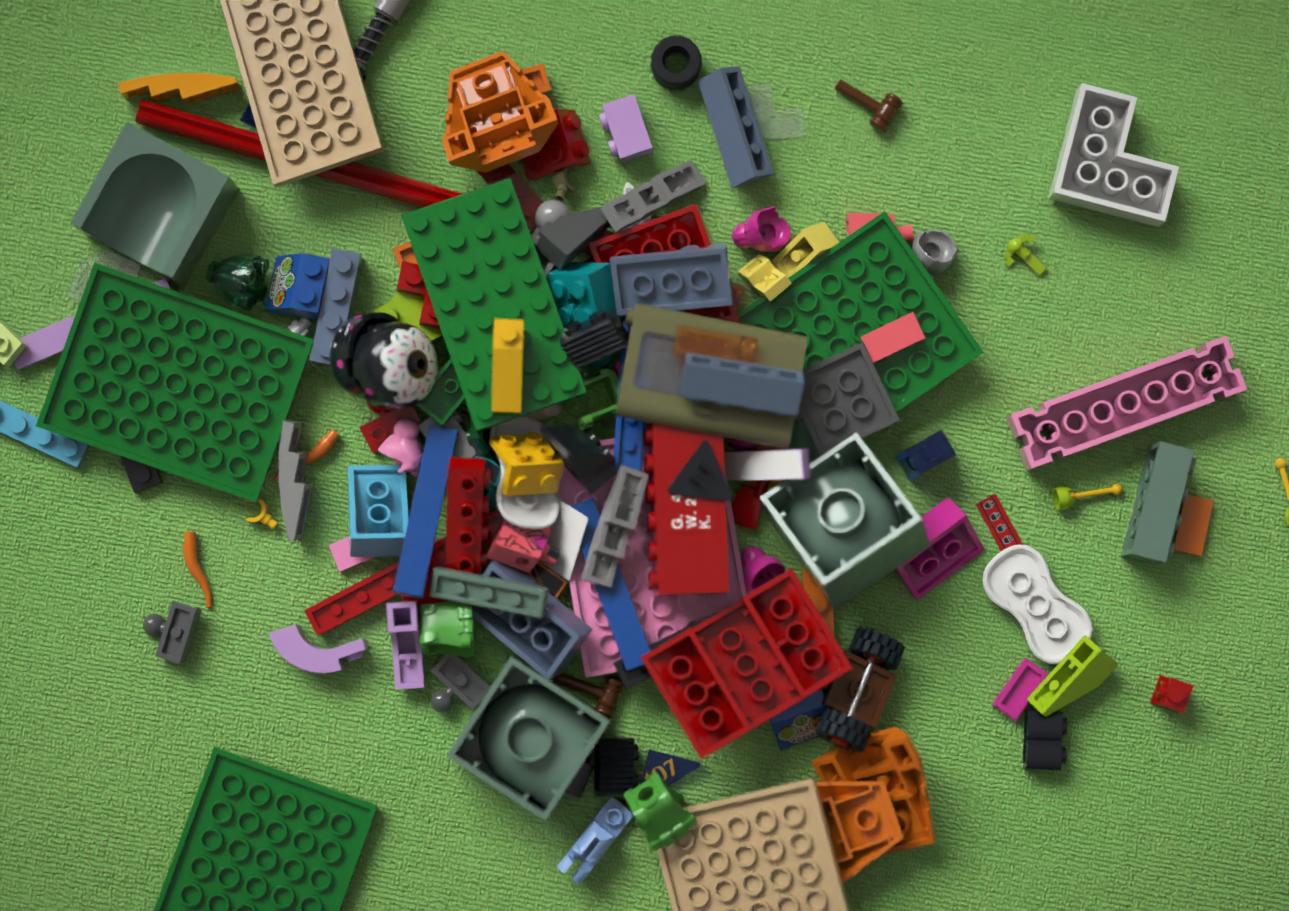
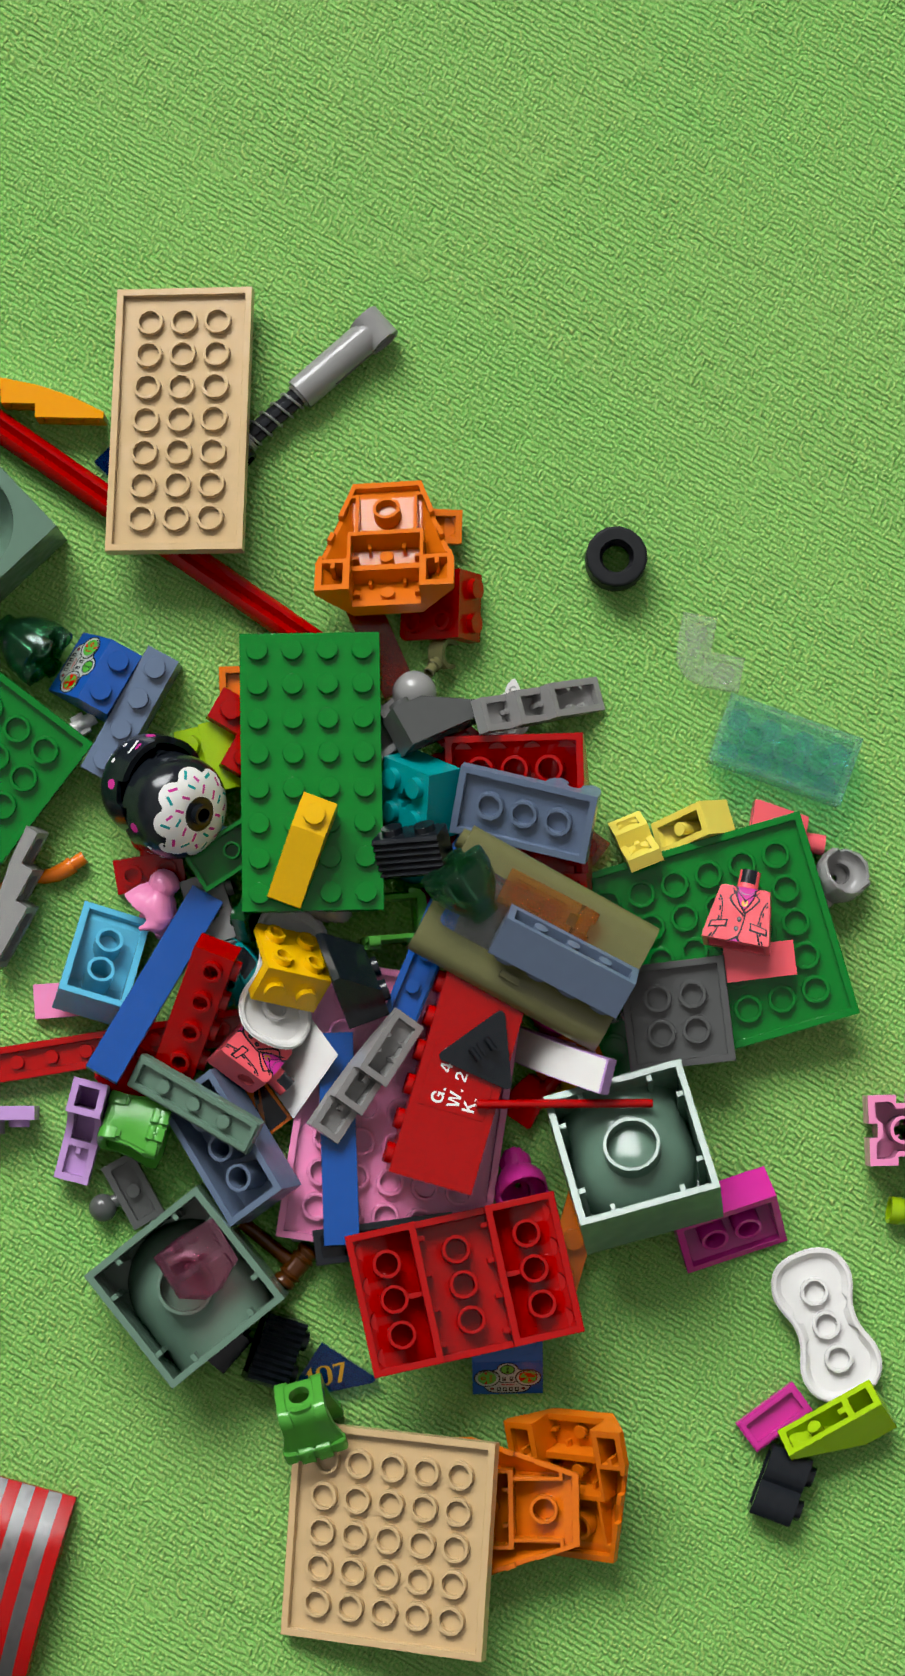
camera: 25 degrees right, 0 degrees up
light blue plate [557,797,634,885] -> none
lavender brick [599,94,653,164] -> none
sand blue brick [698,66,774,188] -> none
dark pink piece [731,206,792,253] -> none
plate [815,627,905,753] -> none
reddish brown piece [835,79,903,132] -> none
clear blue torso [895,429,957,481] -> none
red sticker [976,494,1023,551] -> none
none -> clear pink slope [153,1218,238,1300]
none -> clear green piece [421,845,498,924]
none -> red axle [476,1099,653,1109]
none -> coral torso [702,869,772,956]
none -> clear light blue brick [705,692,863,808]

